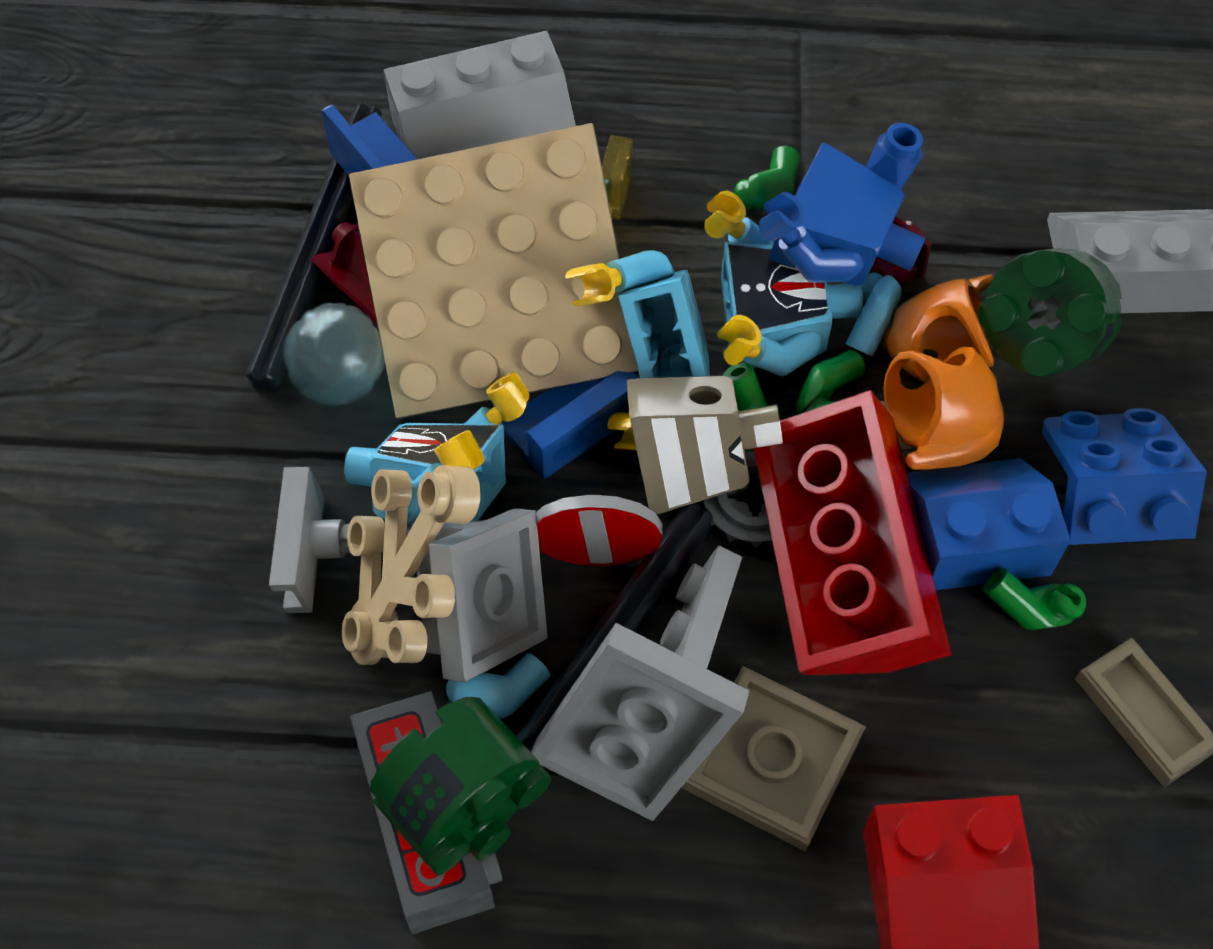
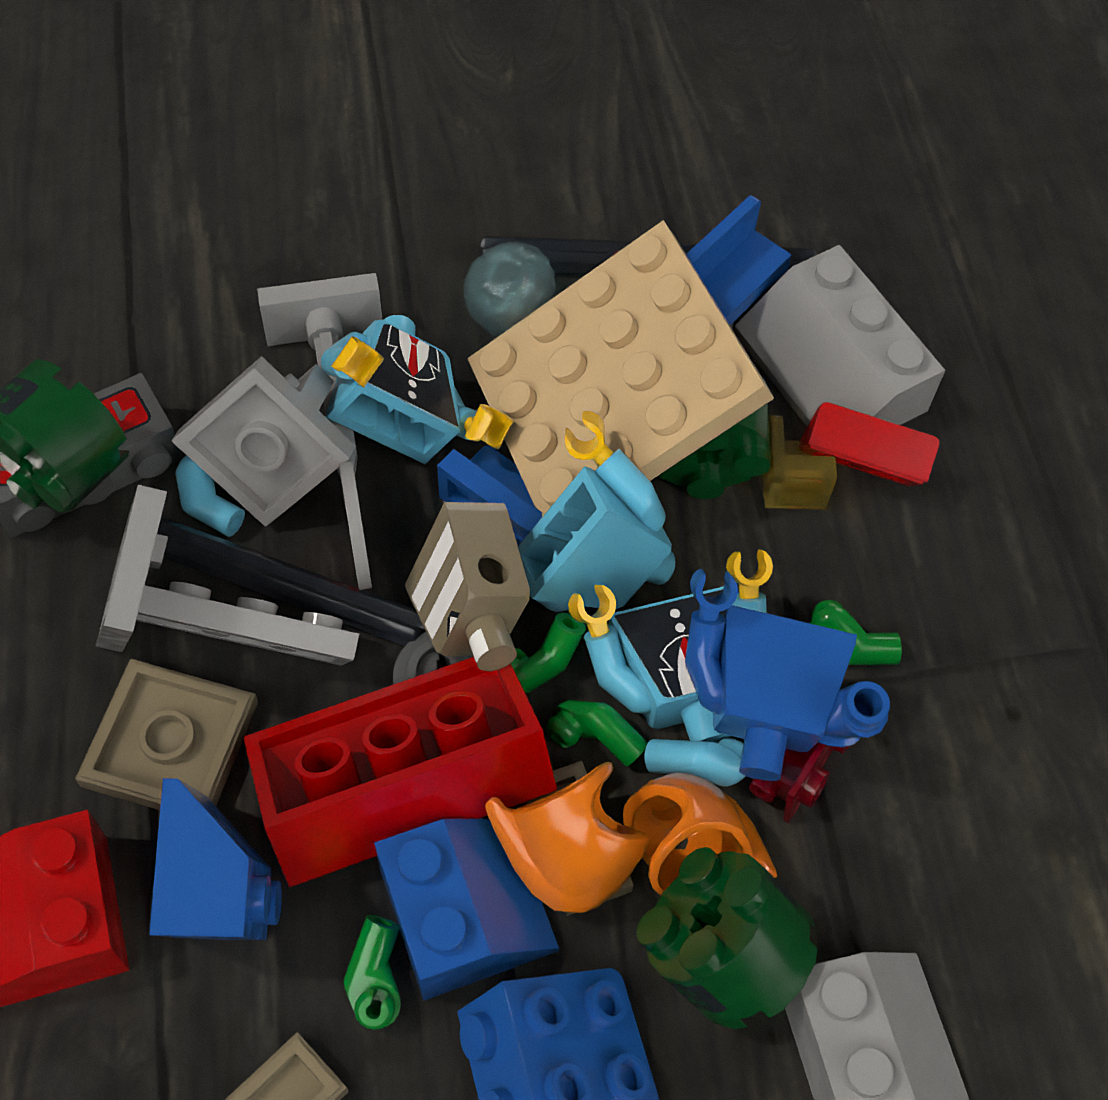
camera: 75 degrees right, 0 degrees up
tan plant [342,465,480,665] -> none
none -> blue slope [149,778,282,941]
none -> red slope [798,402,939,487]

